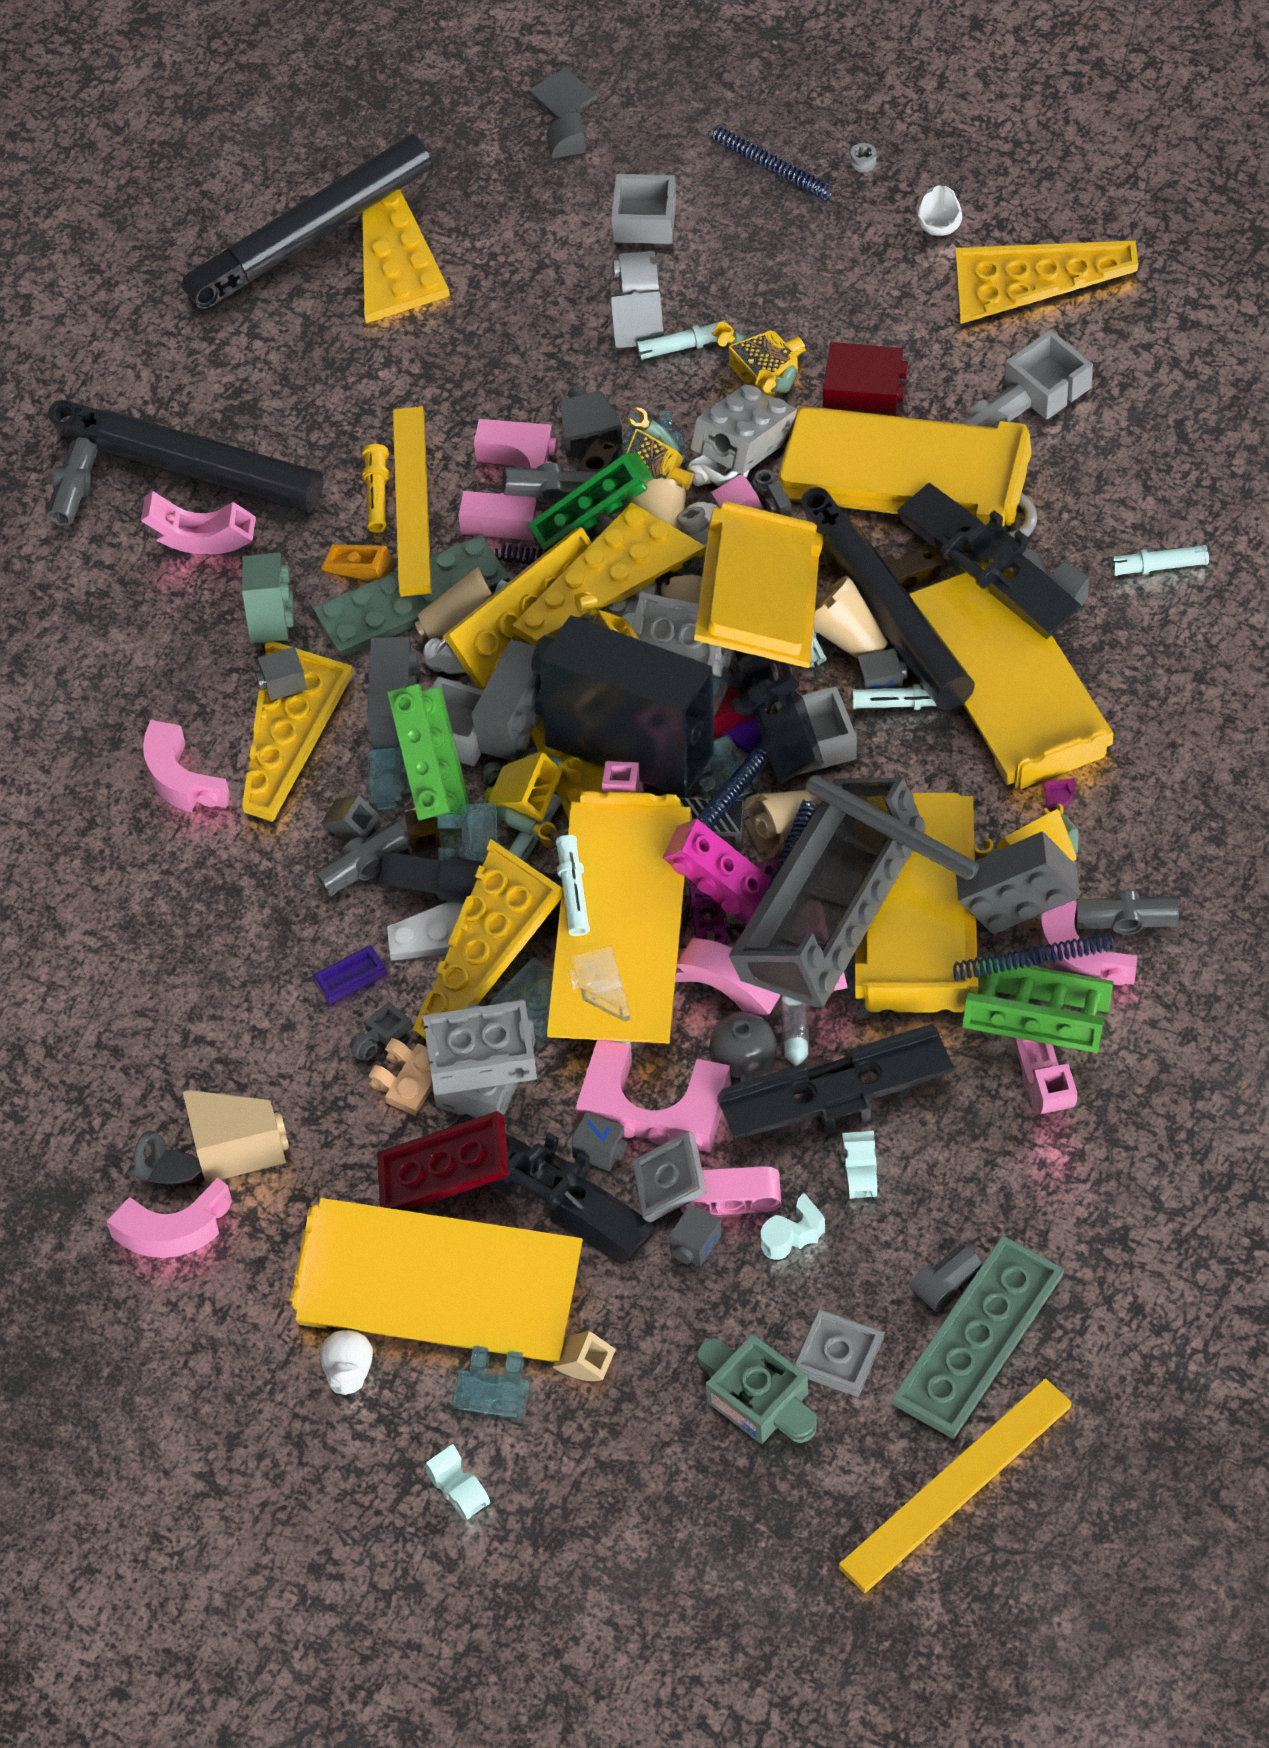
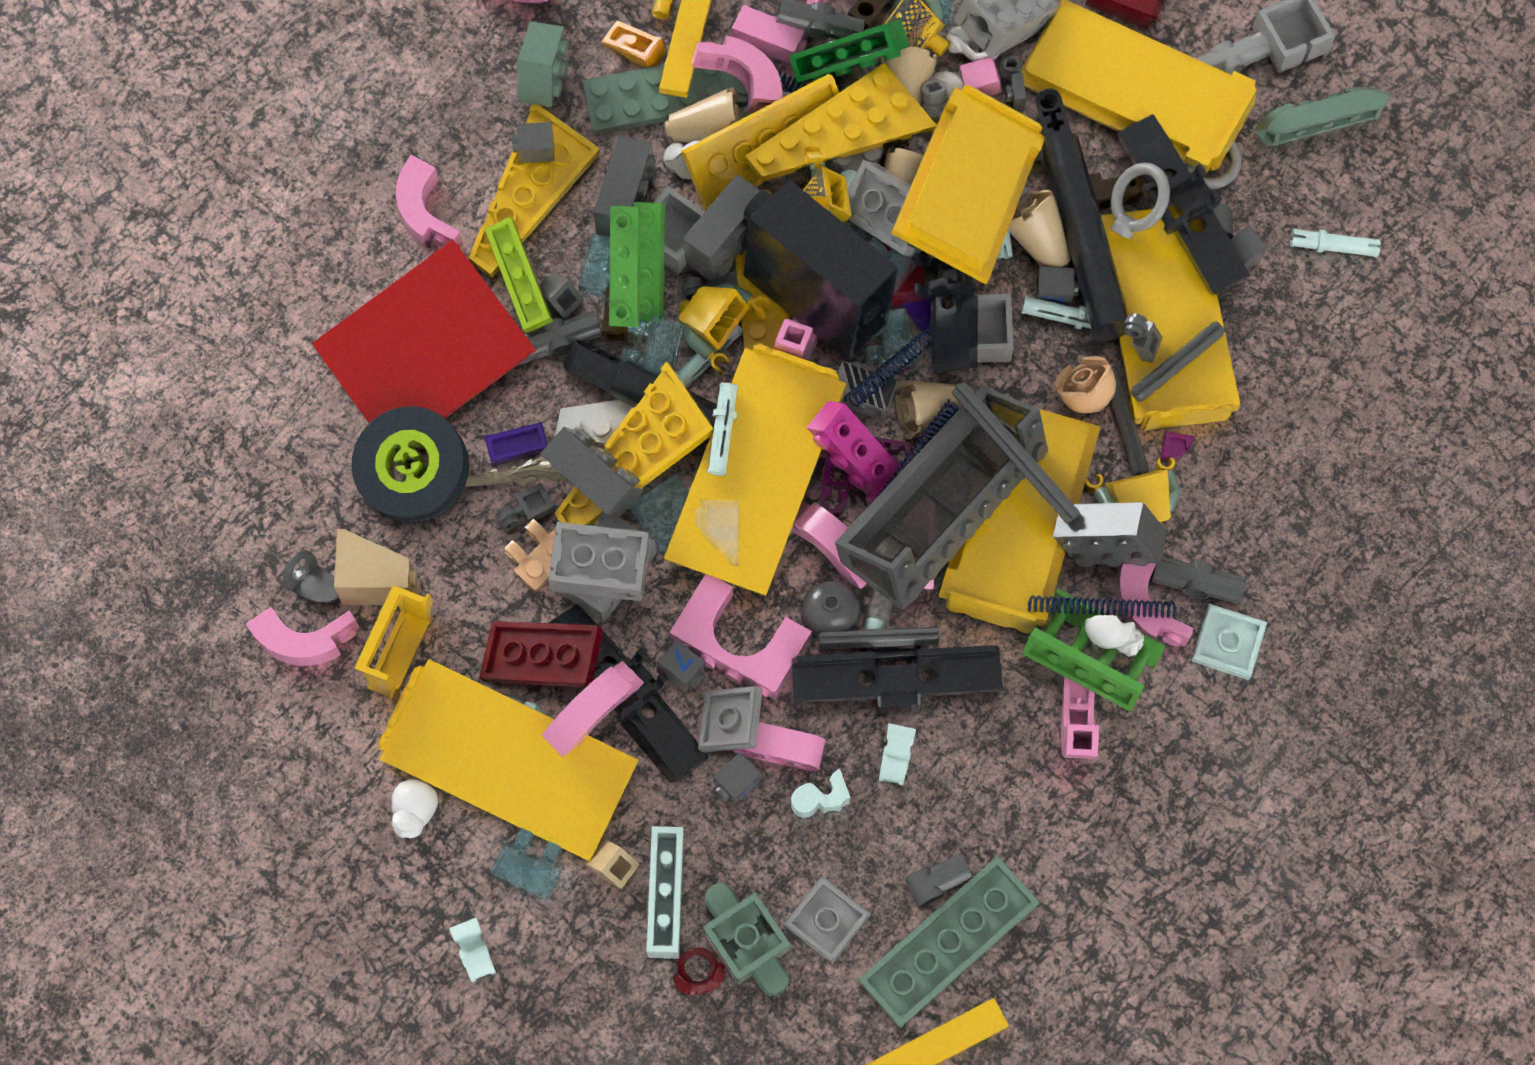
camera: 10 degrees right, 15 degrees up
none -> red piece [312,239,536,423]
none -> black wheel [351,406,469,523]
none -> yellow piece [354,585,433,705]
none -> dark tan sword [465,456,569,488]
none -> lime plate [485,217,553,333]
none -> dark grey brick [540,427,644,517]
none -> bright pink arch [542,661,644,757]
none -> light aqua brick [646,826,684,959]
none -> dark red piece [672,947,726,995]
none -> bright pink arch [692,36,782,114]
none -> dark grey axle [819,627,939,649]
none -> light nougat cylinder [1055,356,1116,413]
none -> white hair [1085,615,1144,657]
none -> dark grey axle [1110,366,1149,476]
none -> light grey piece [1111,163,1170,239]
none -> dark grey plate [1123,313,1163,363]
none -> dark grey axle [1131,321,1225,402]
none -> light aqua tile [1191,603,1267,680]
none -> sand green brick [1254,87,1391,146]

